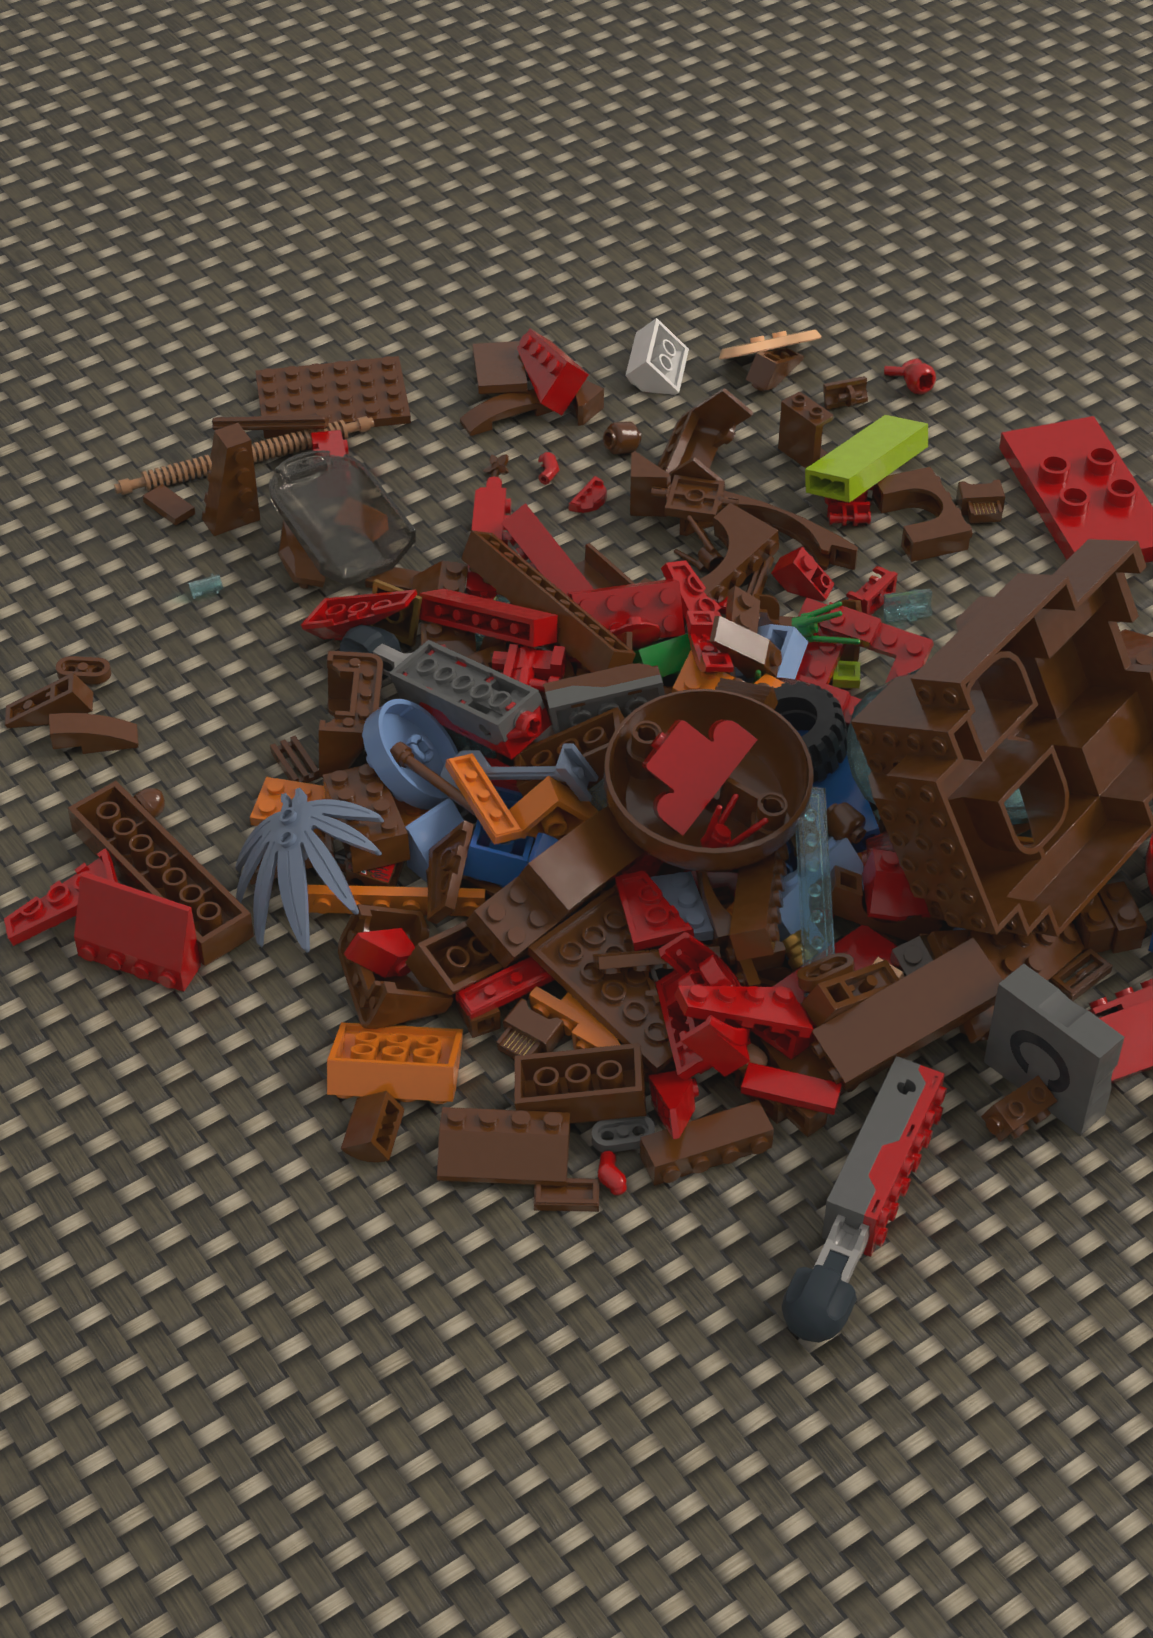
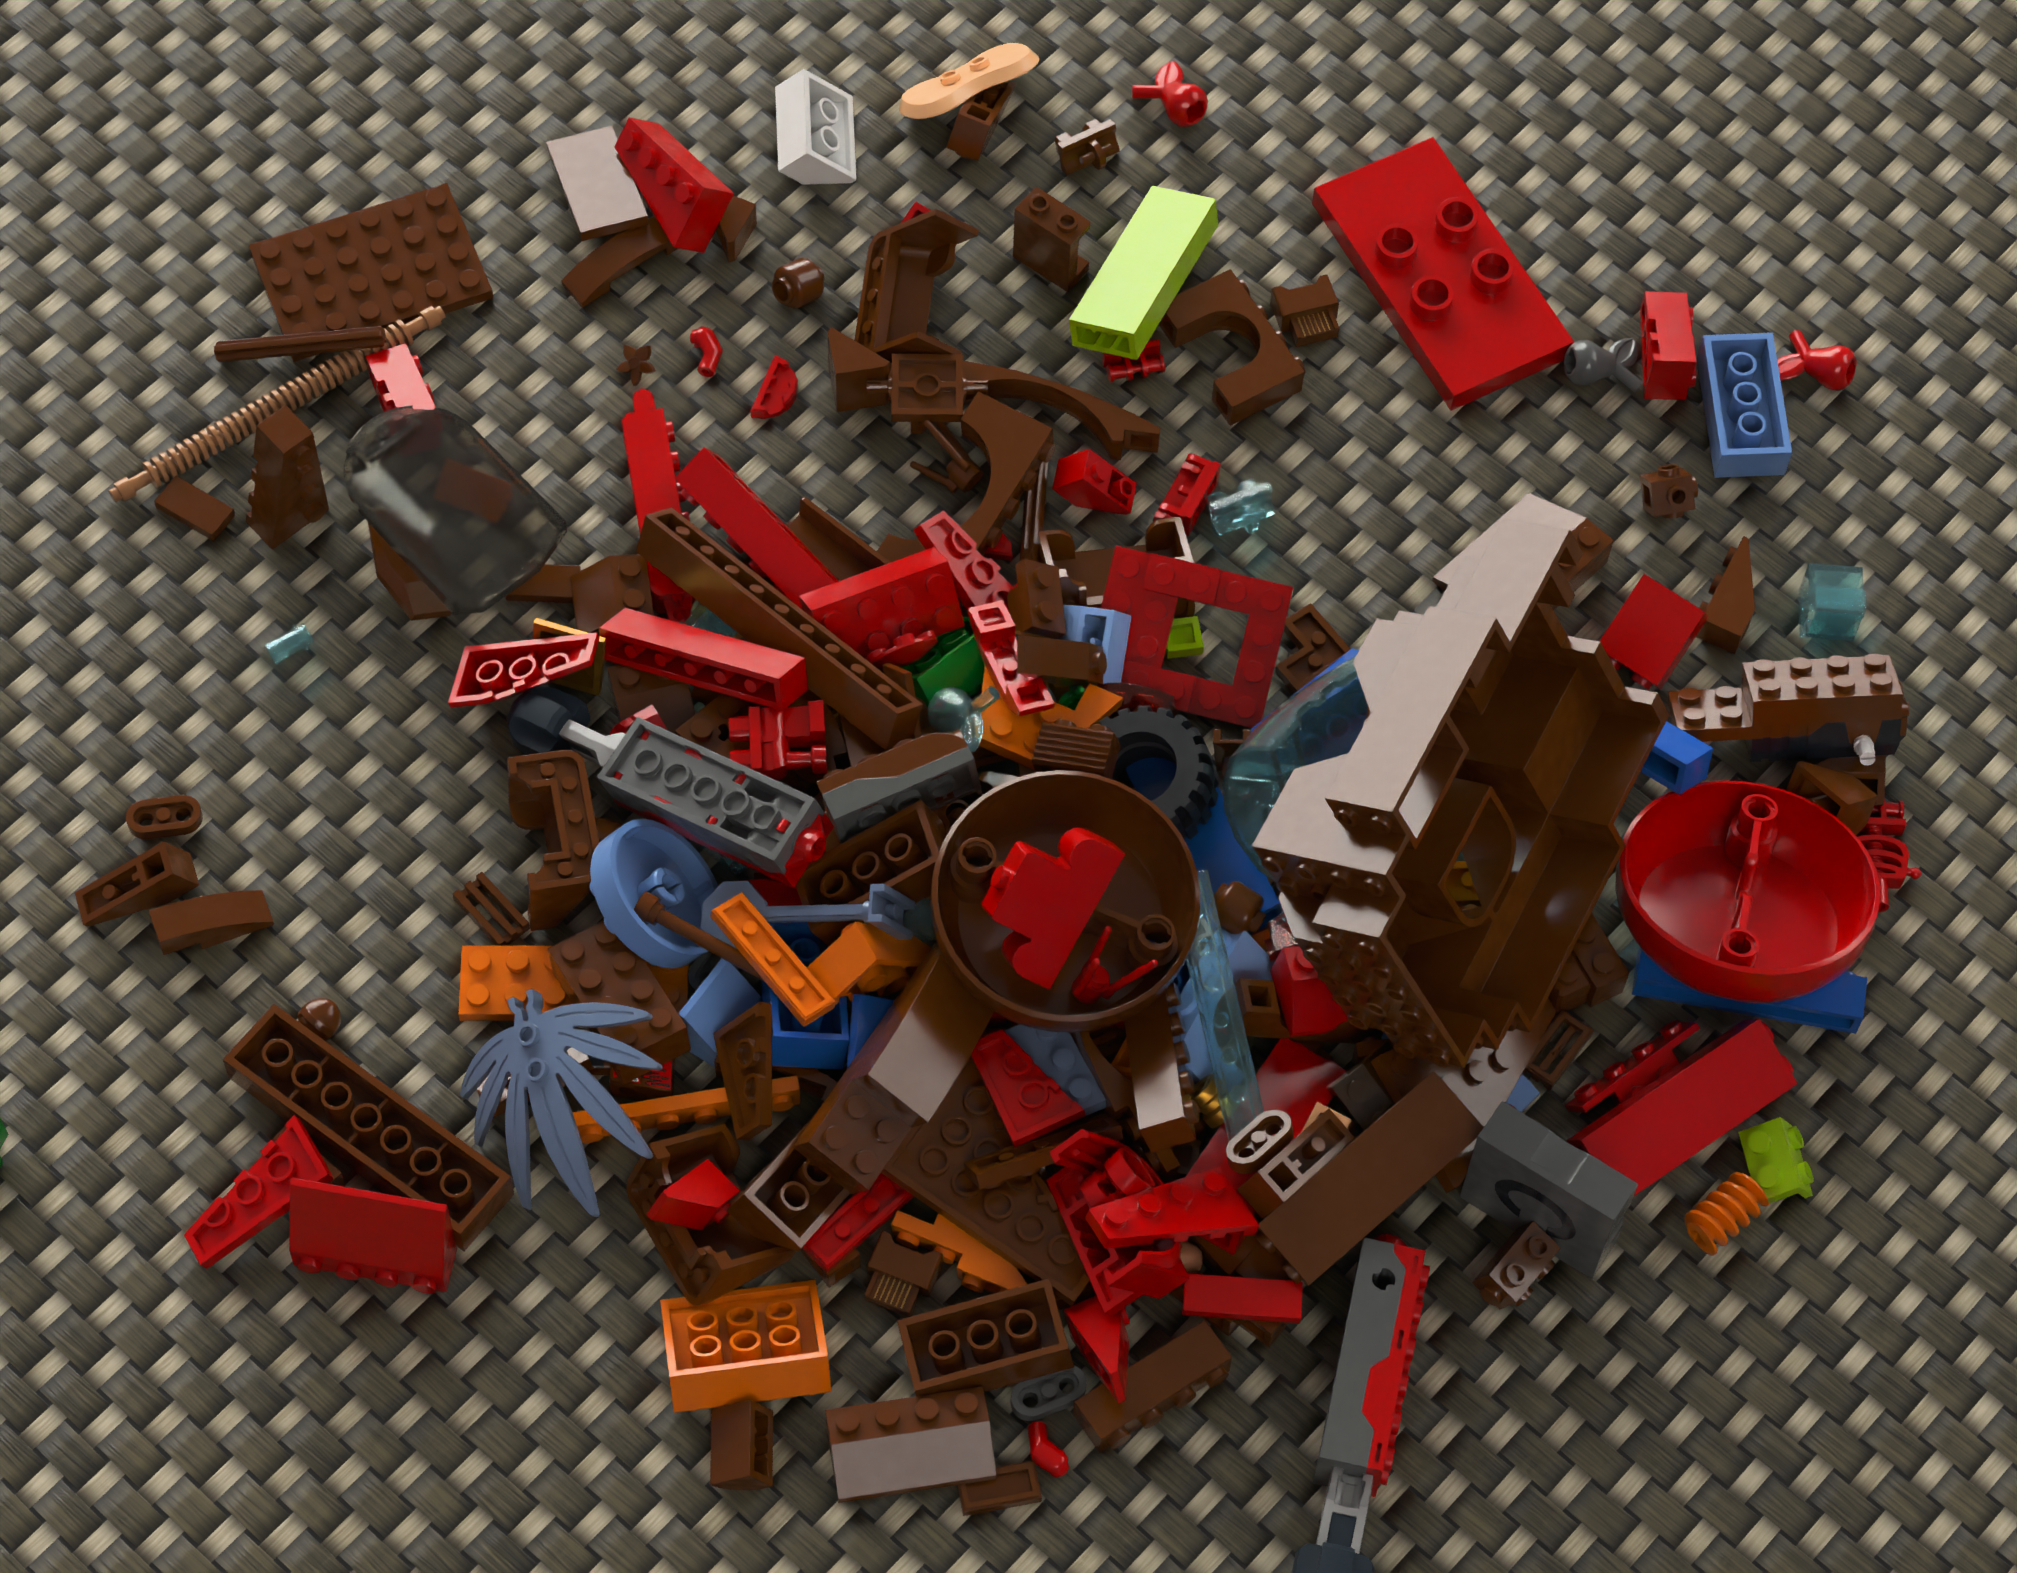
camera: 15 degrees left, 15 degrees up
green plant [792,601,860,644] -> none
none -> clear light blue piece [927,686,1000,752]

